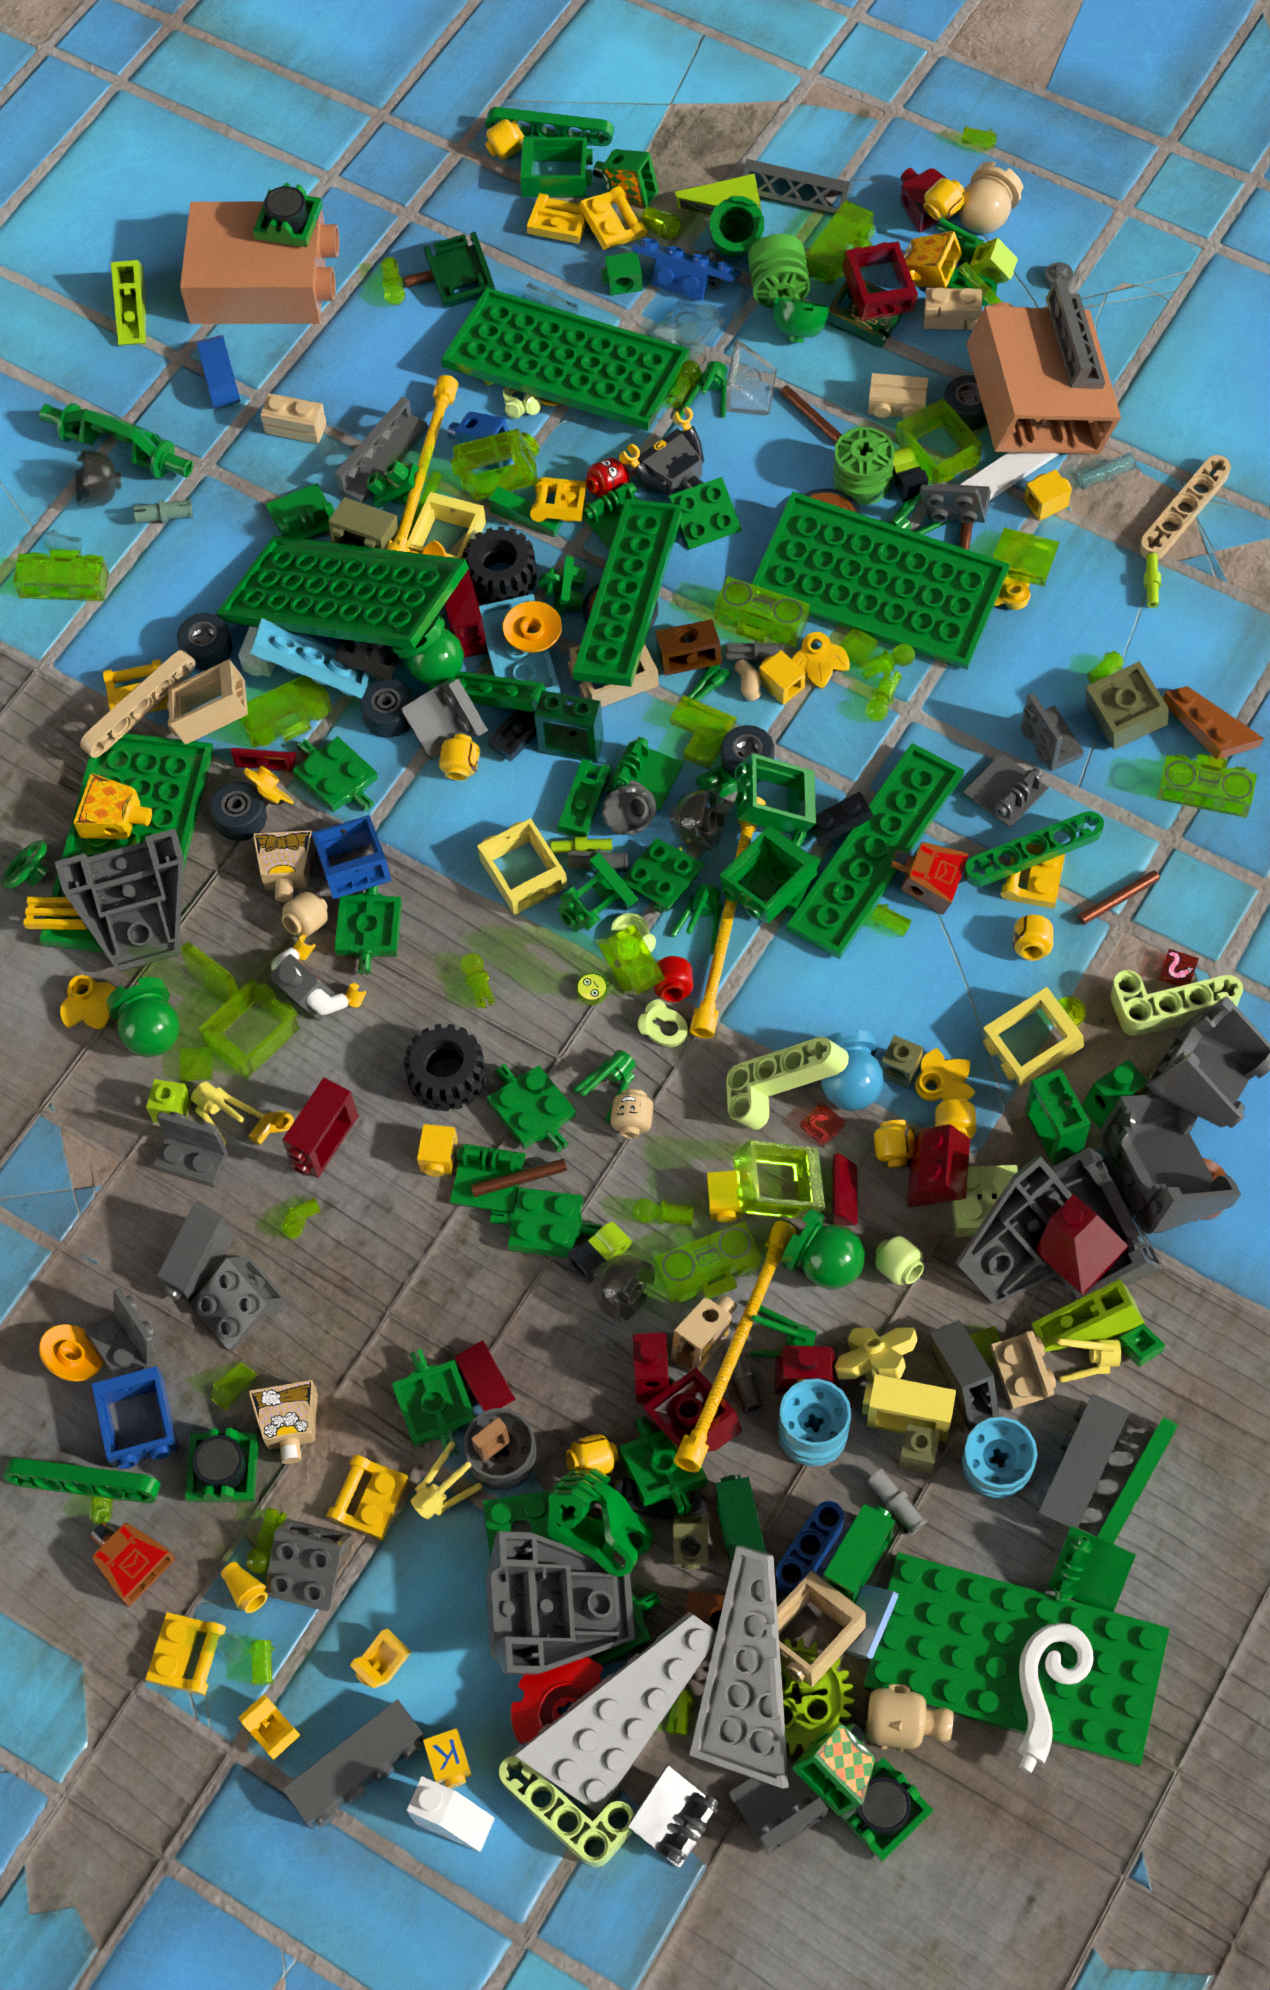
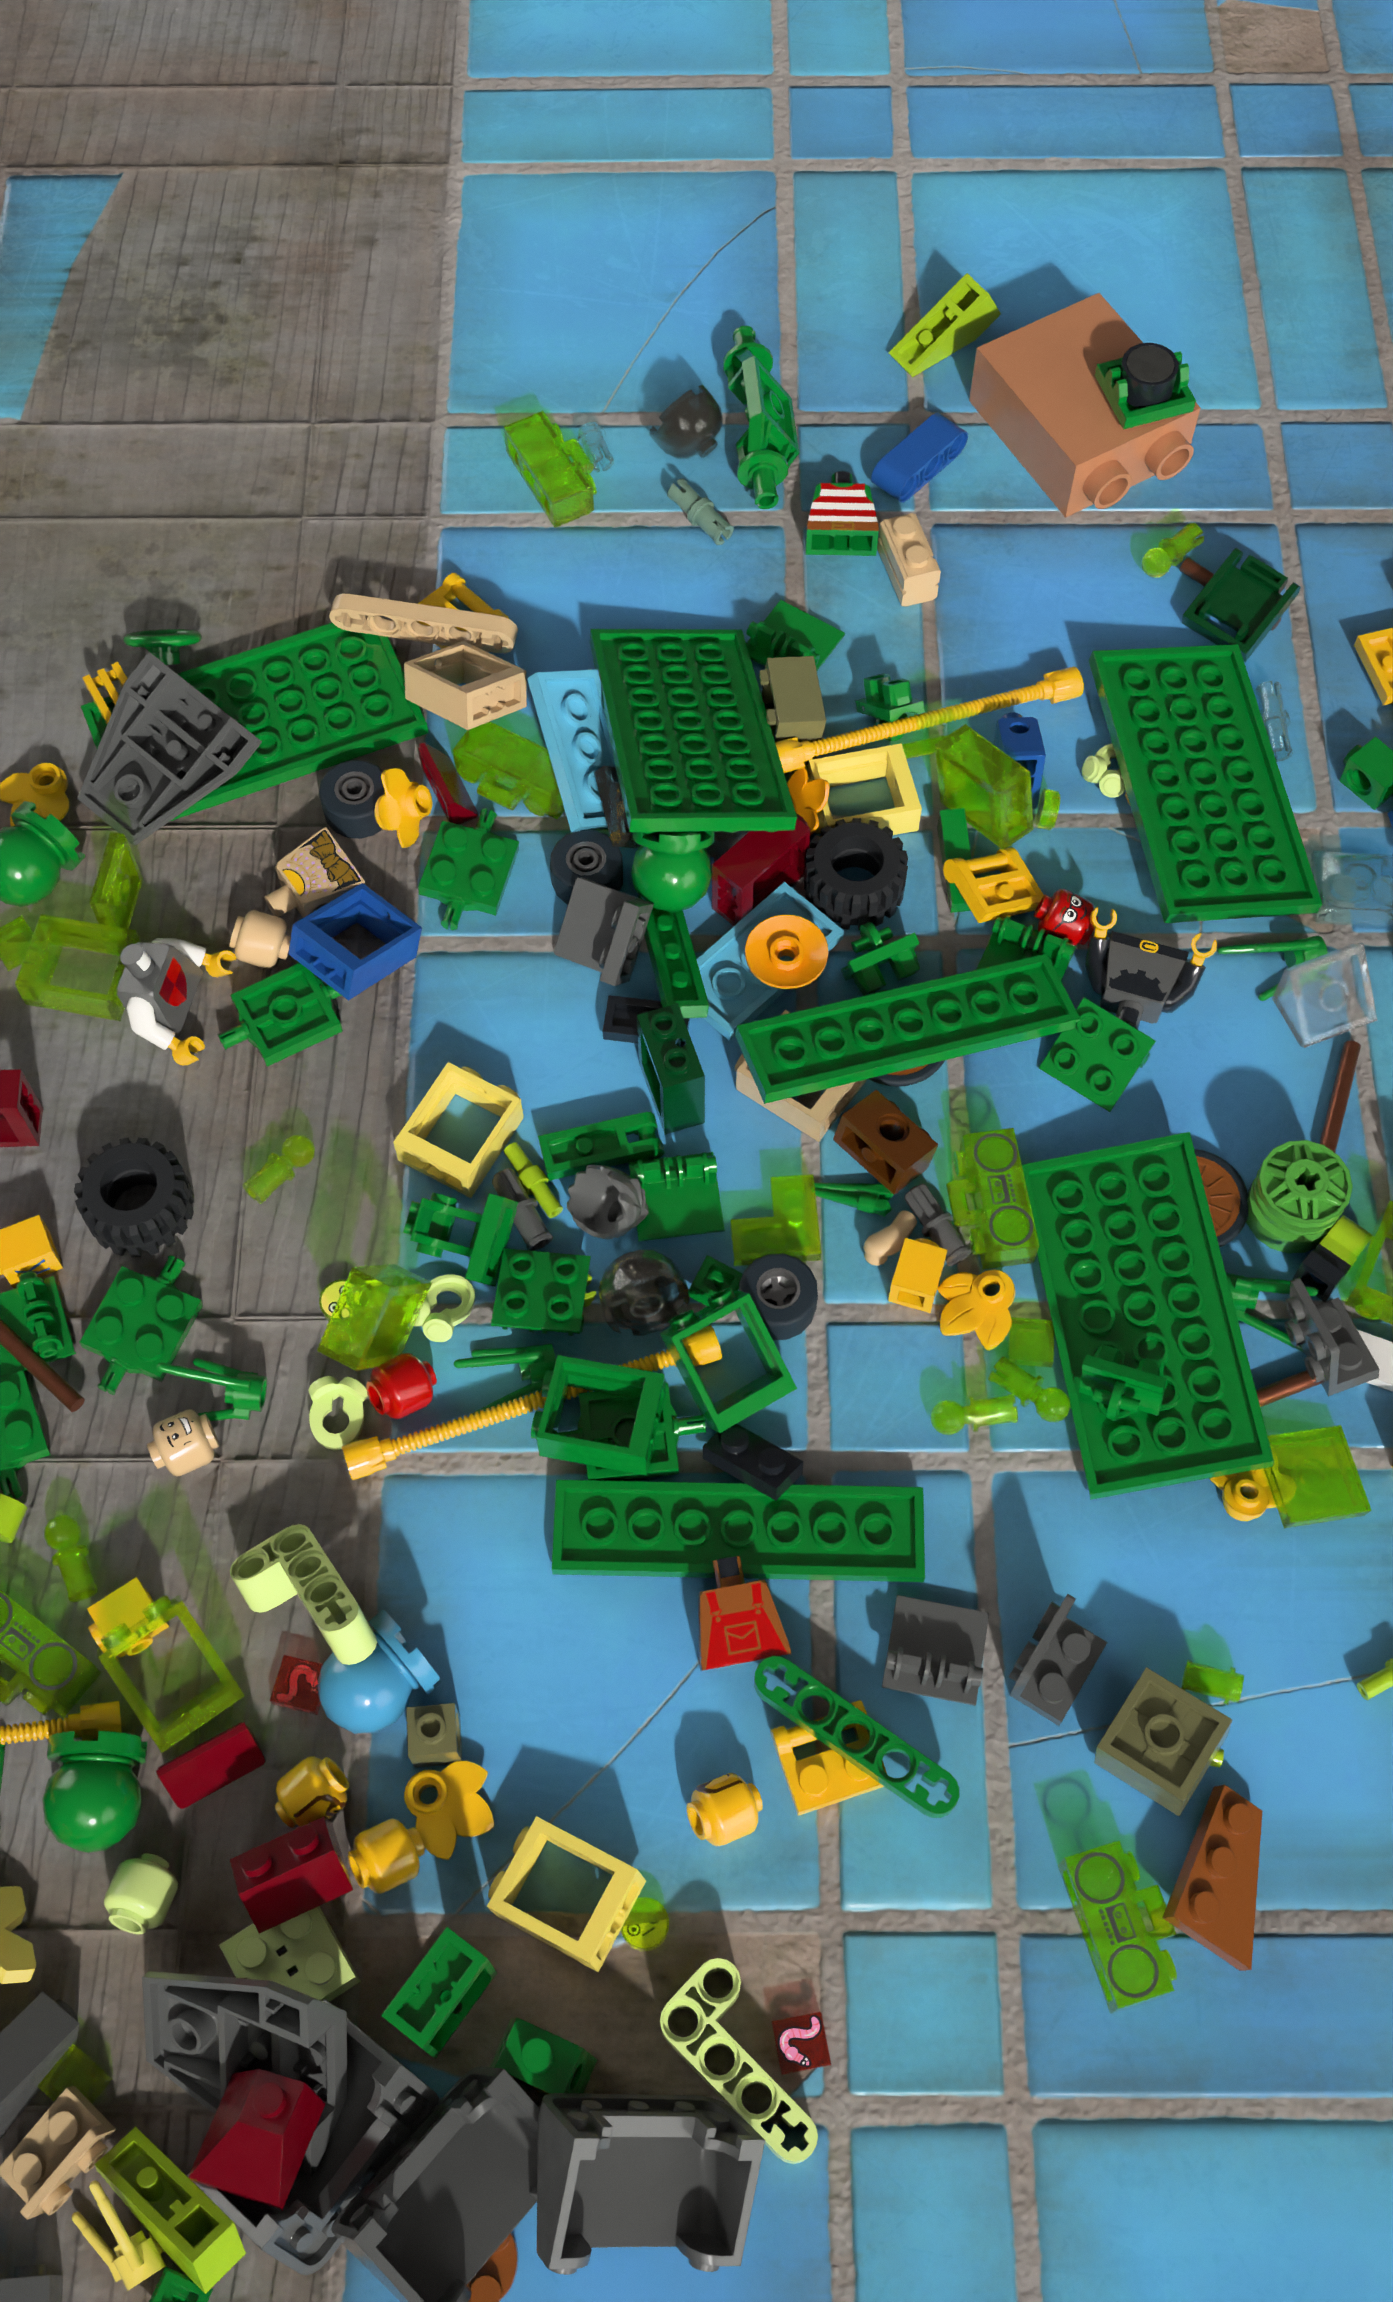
camera: 55 degrees right, 0 degrees up
yellow torso [73,774,152,839] -> none
black wheel [177,613,233,671] -> none
dark grey fence [334,396,428,504] -> none
yellow head [439,734,480,781] -> none
clear neon green pin [665,360,702,408] -> none
clear neon green pin [870,903,912,937] -> none
copper bar [1077,870,1160,925] -> none
none -> torso [806,471,879,556]
none -> green hips [1079,1344,1167,1421]

